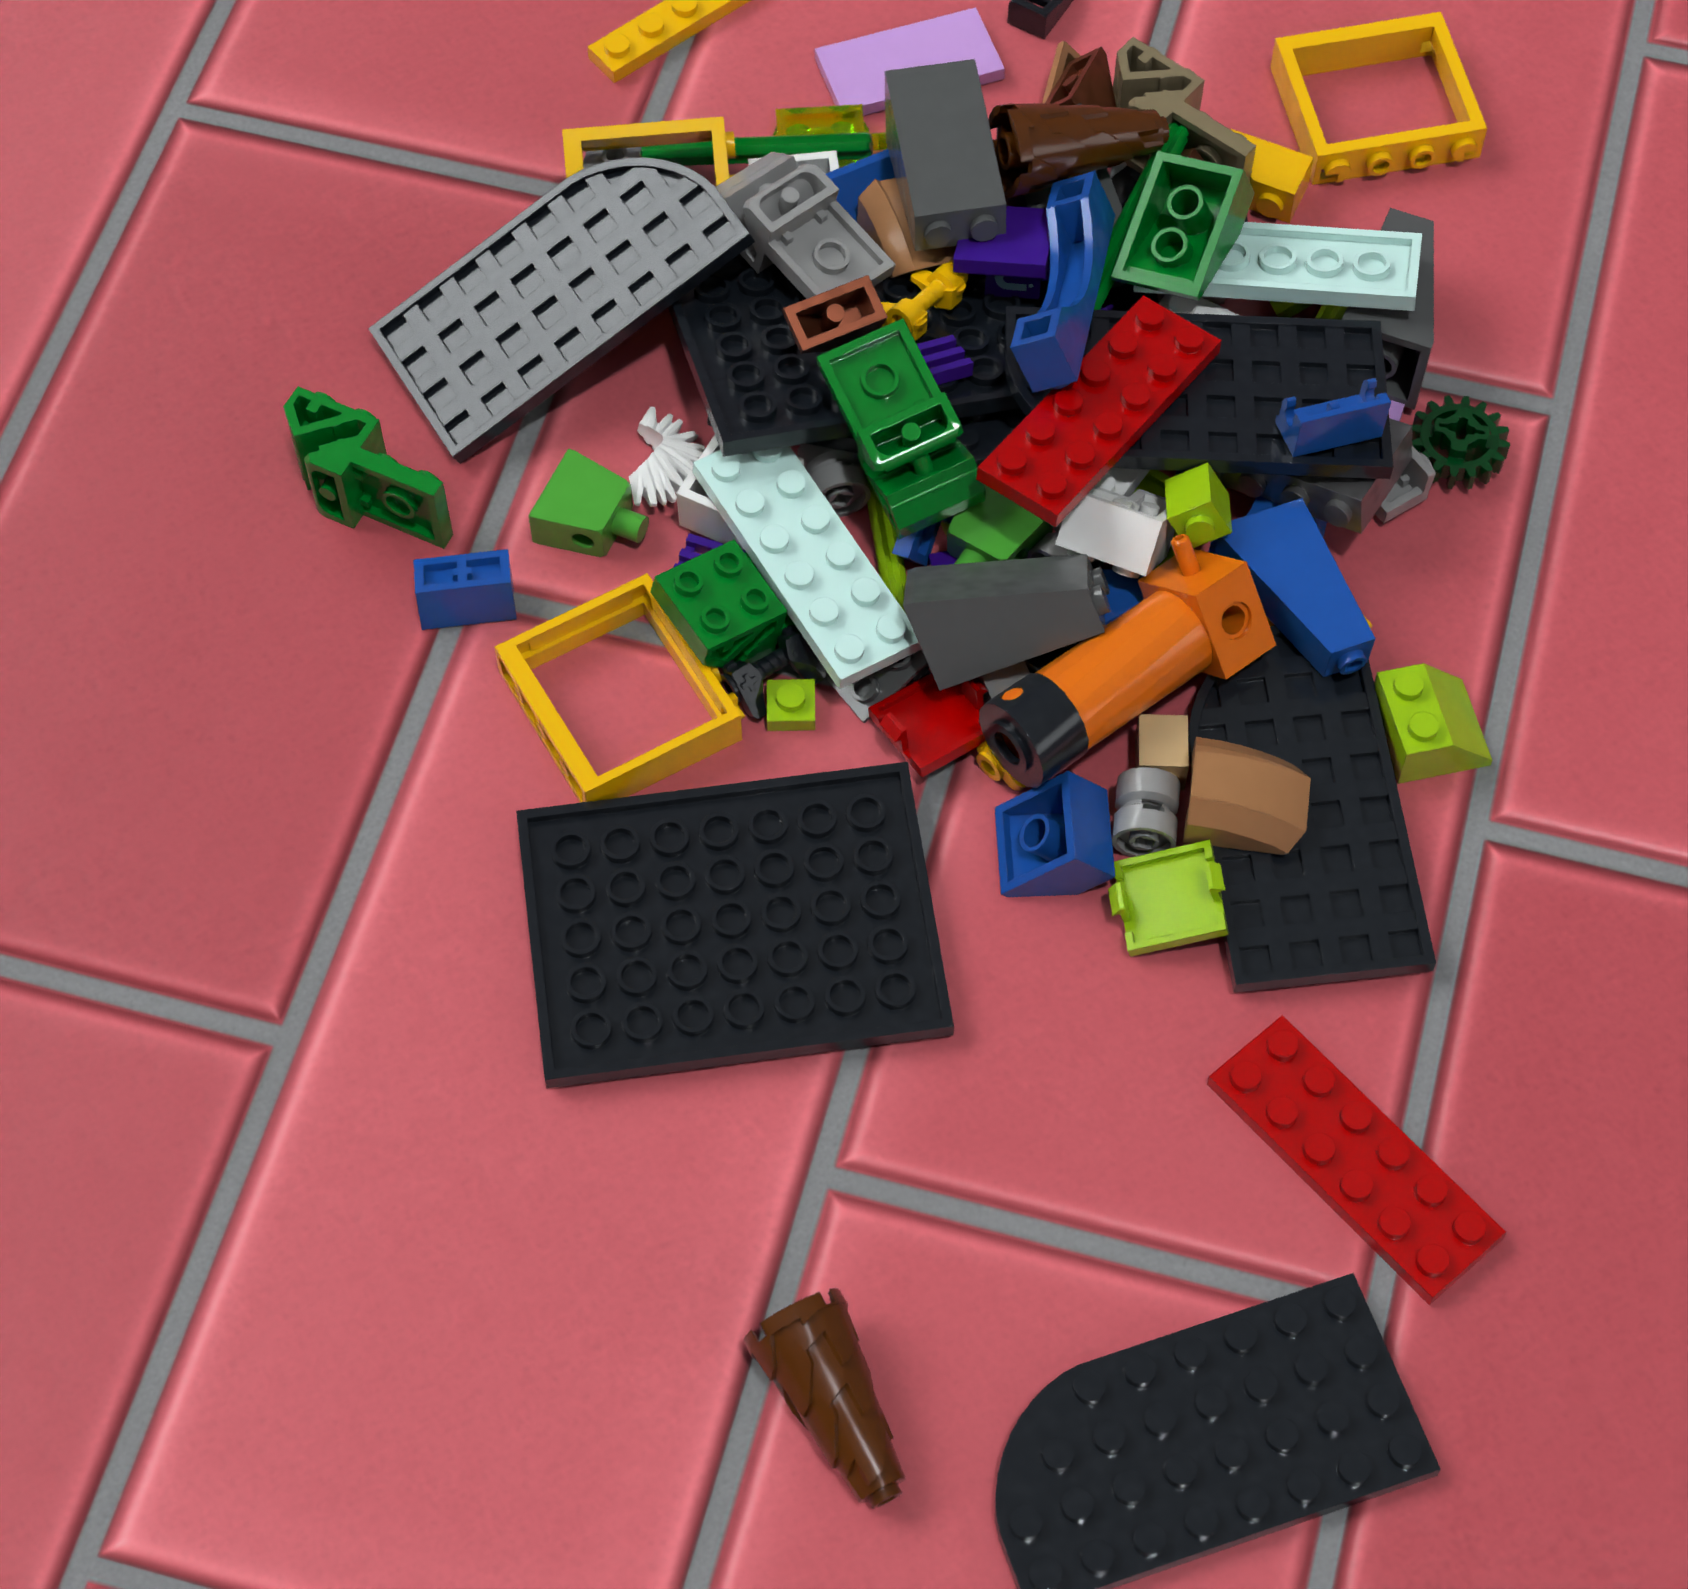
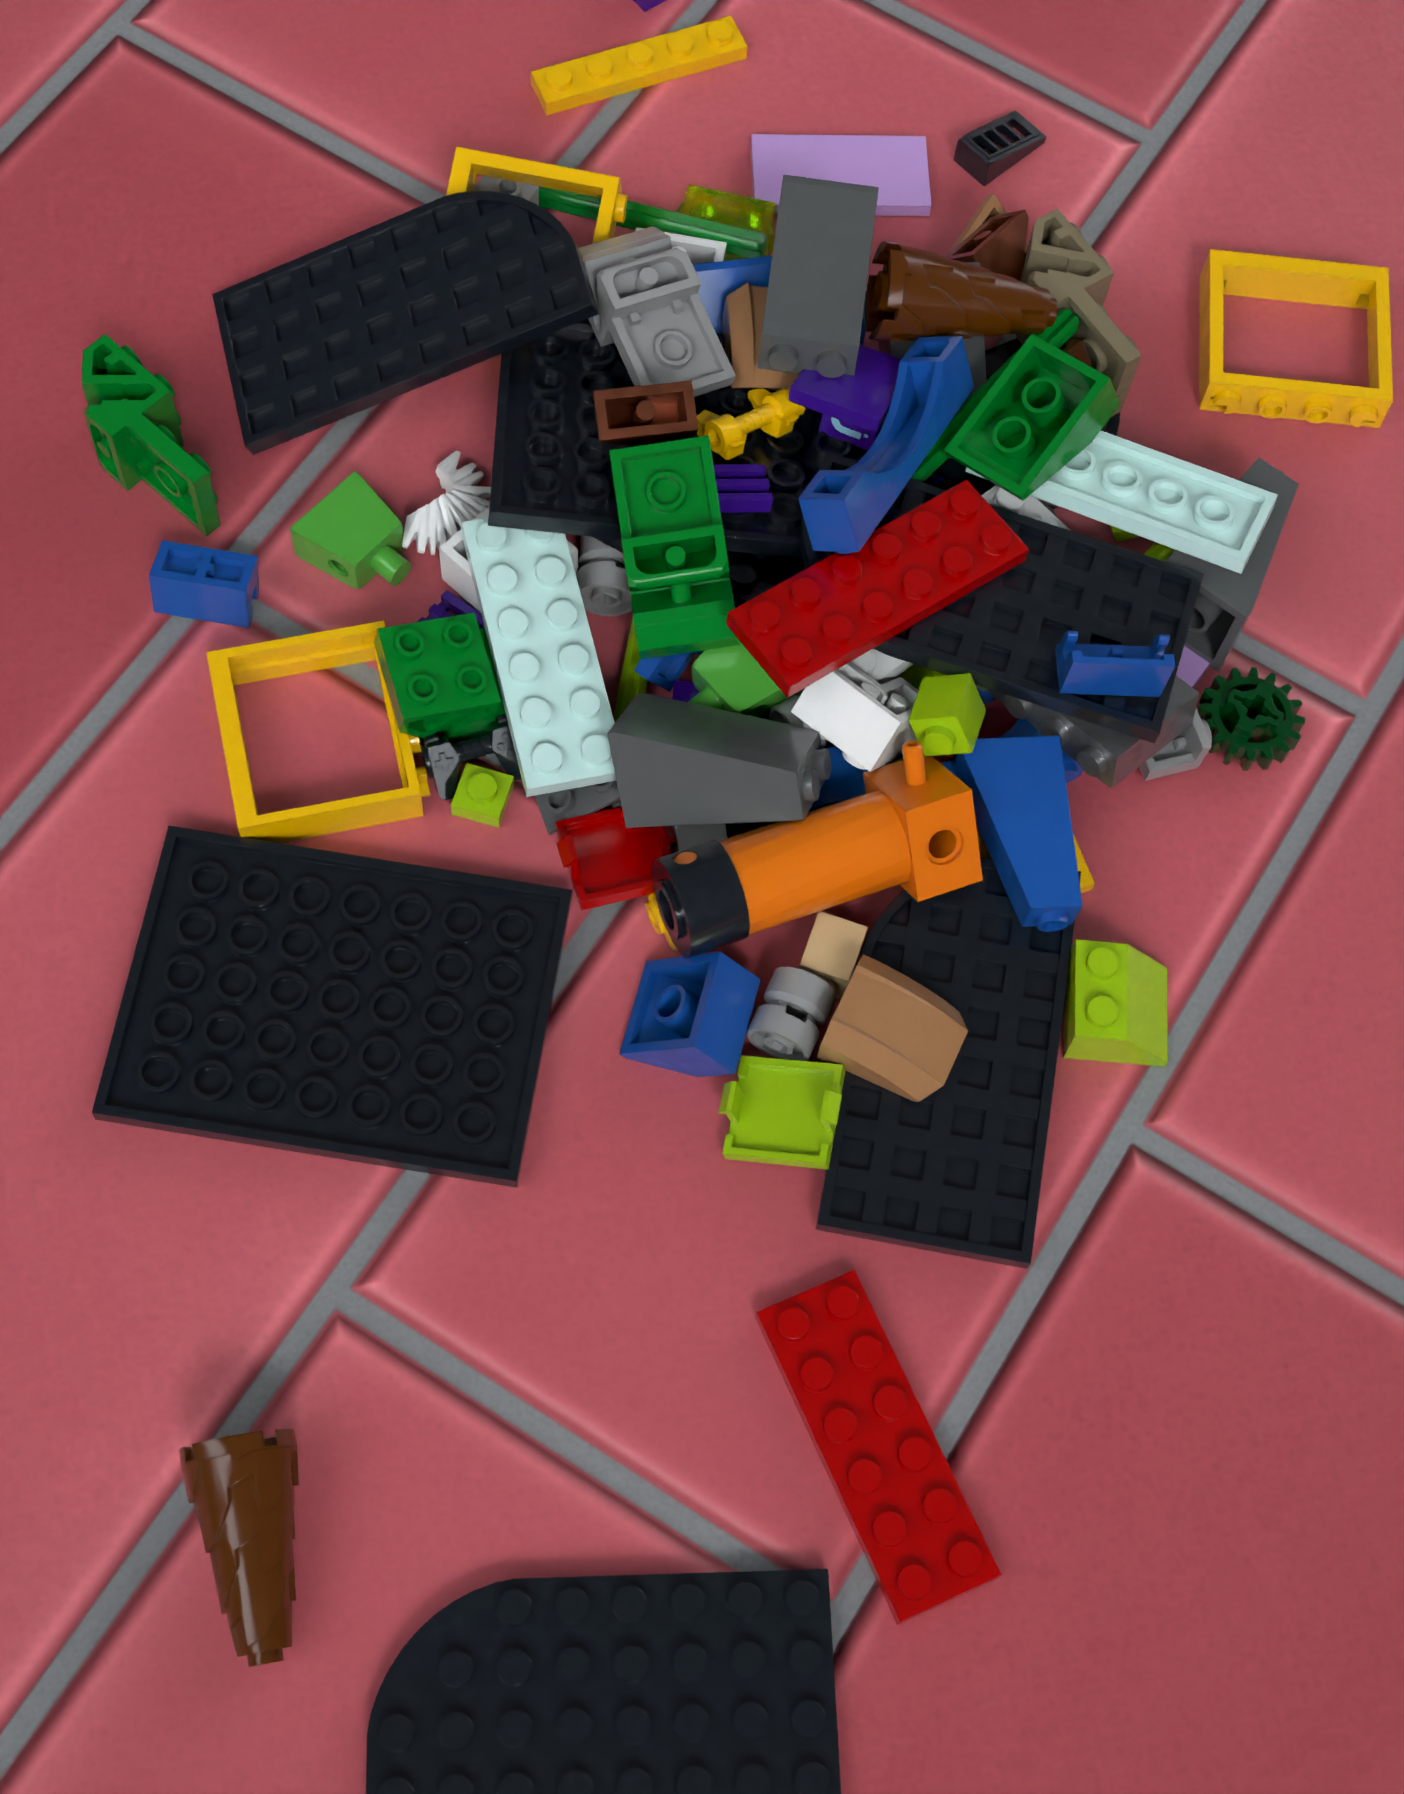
camera: 10 degrees right, 5 degrees up
yellow slope [1231,129,1314,223] -> none

